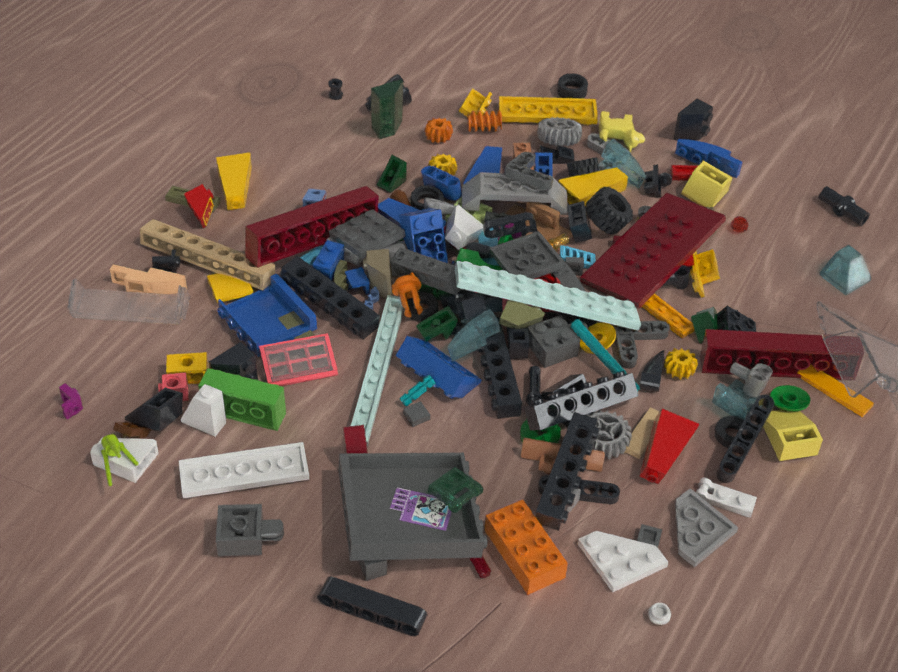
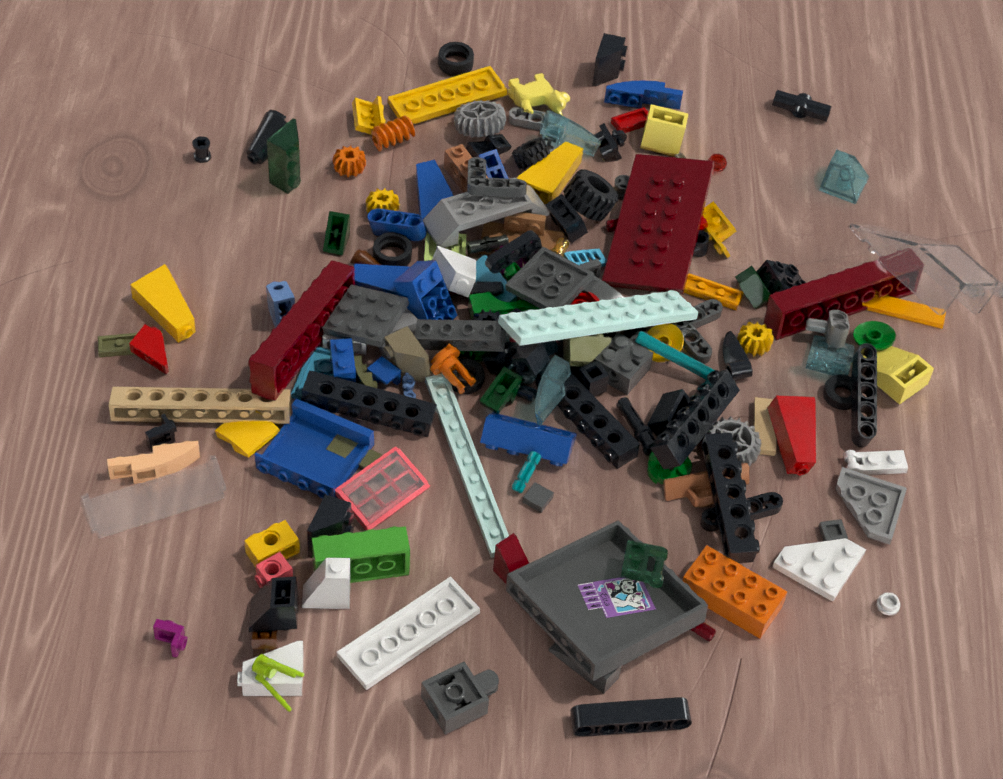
camera: 30 degrees left, 5 degrees up
light grey piece [424,198,456,216] -> none

